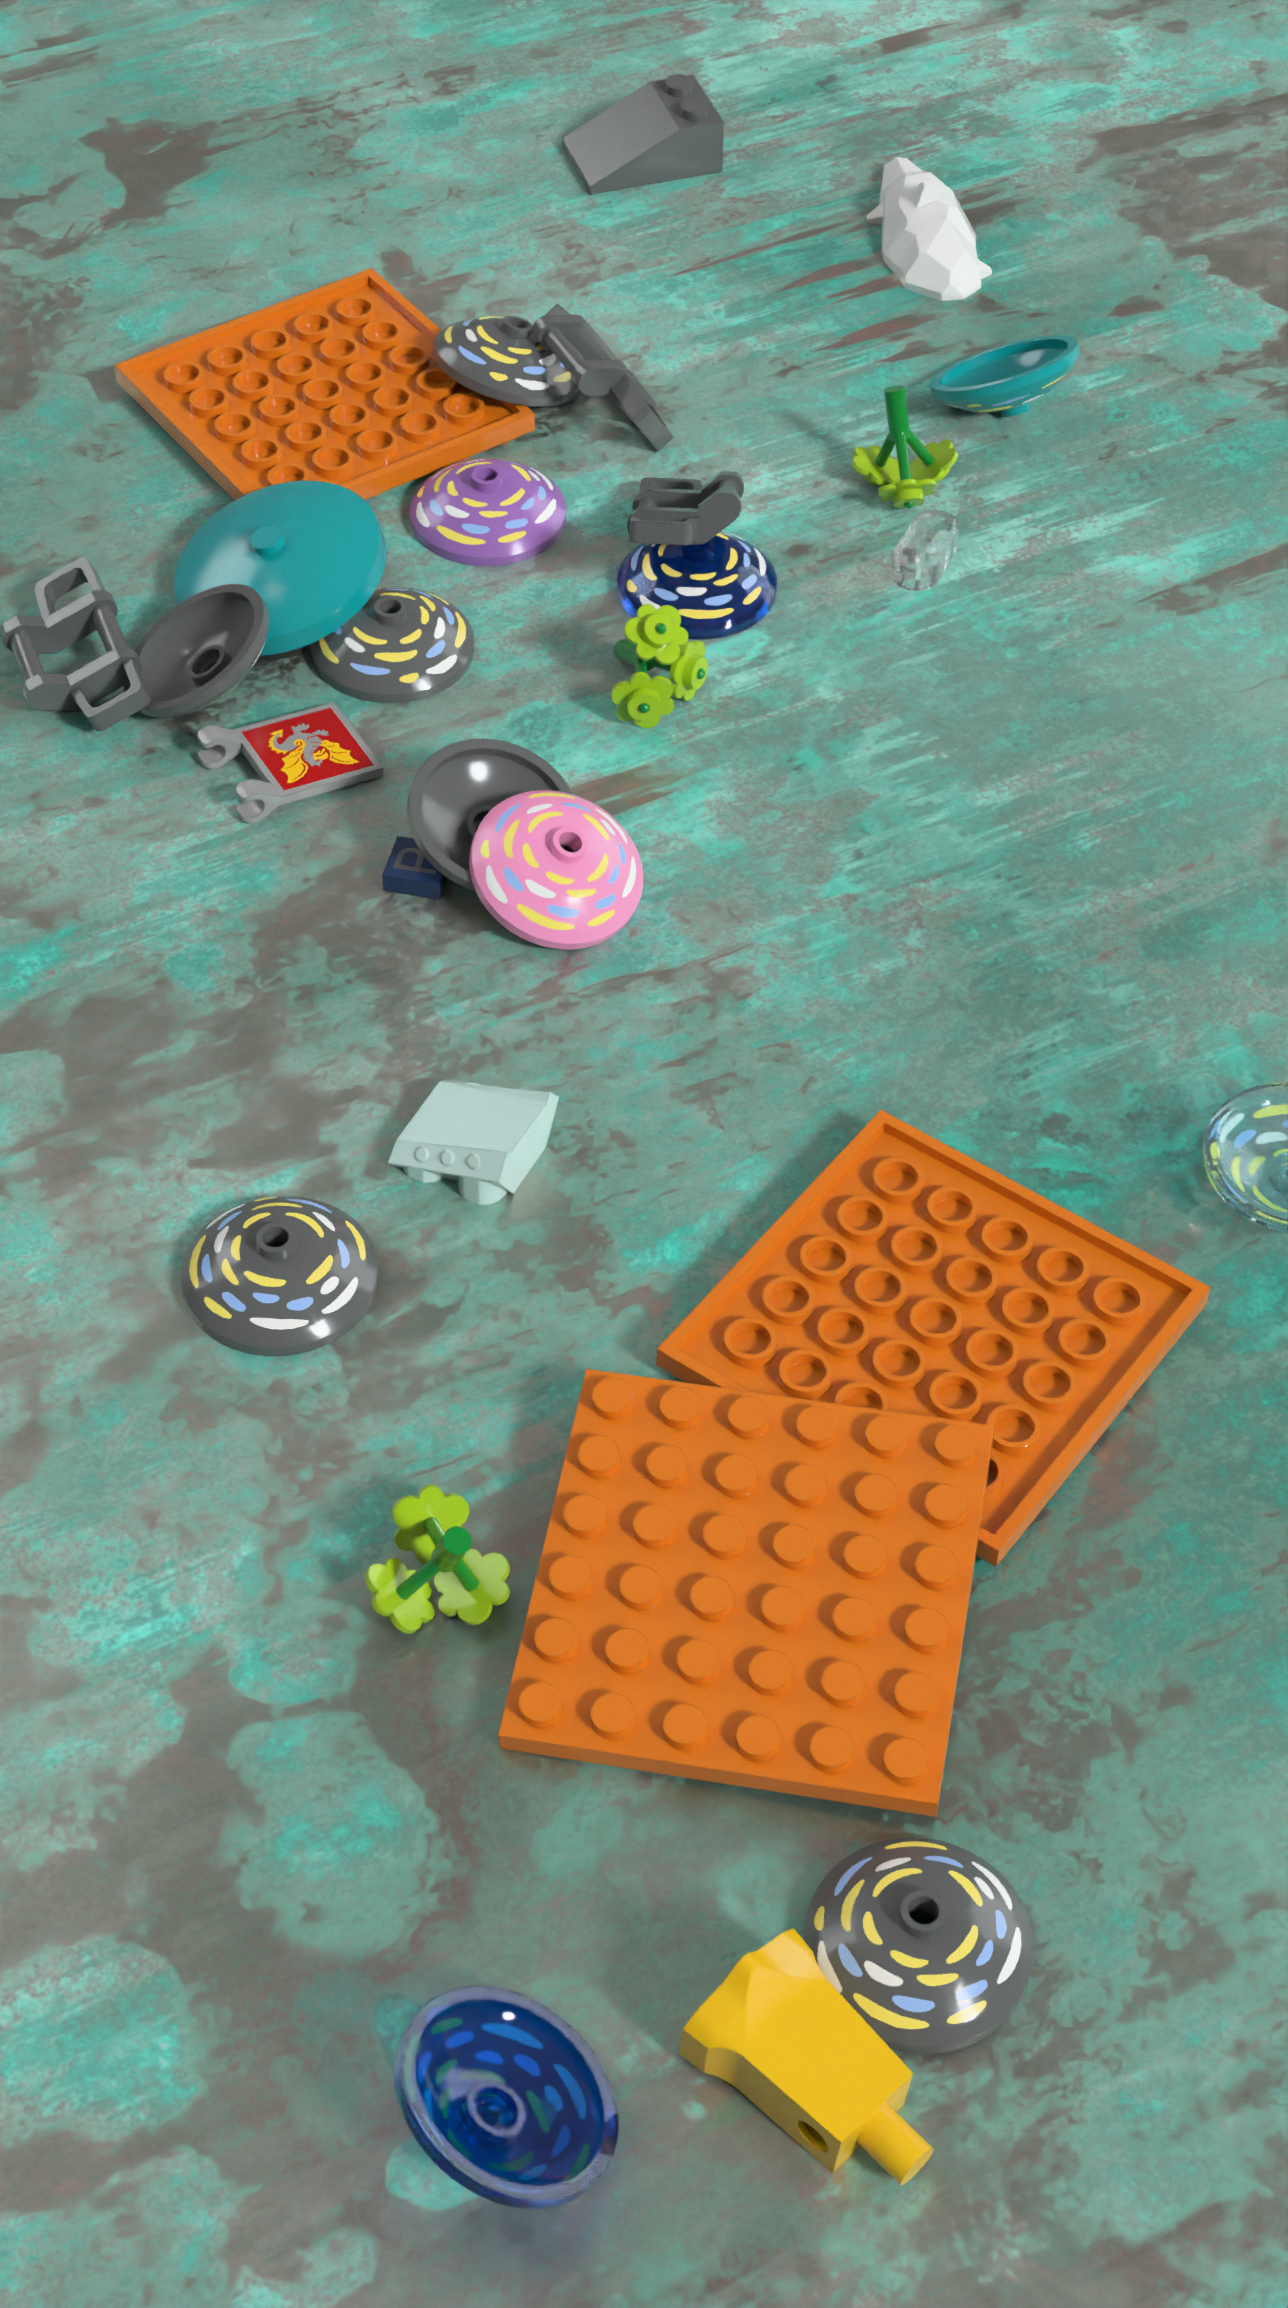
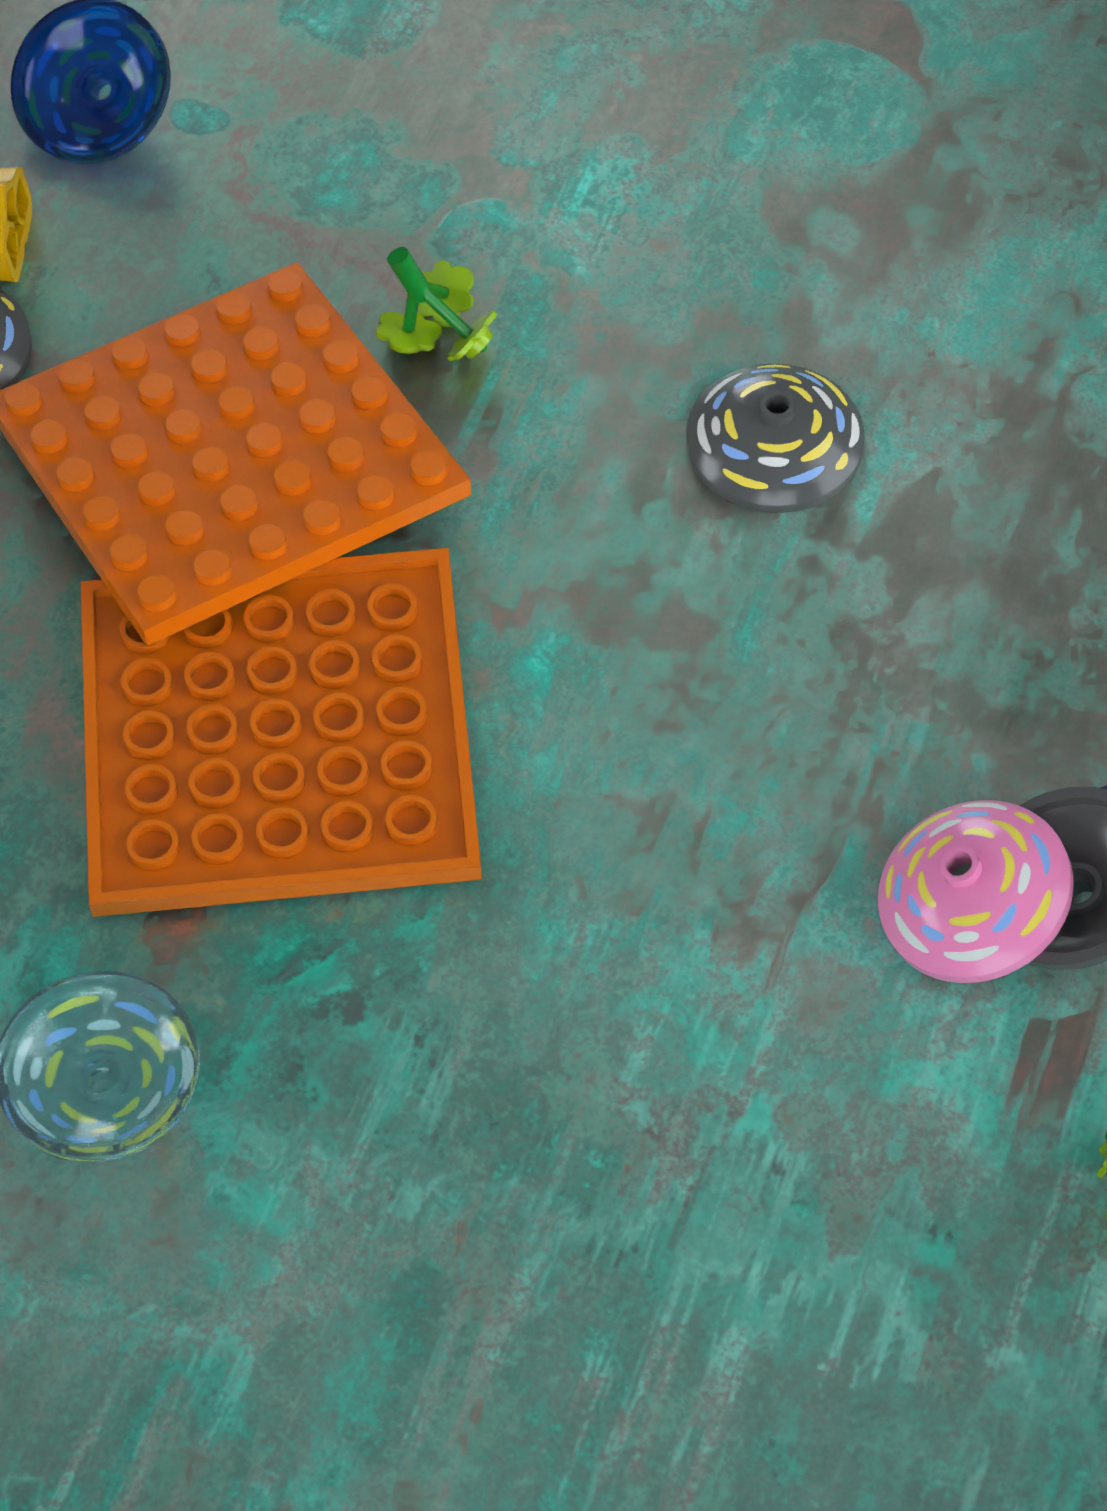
camera: 140 degrees right, 10 degrees up
light aqua slope [388,1080,559,1205] -> none

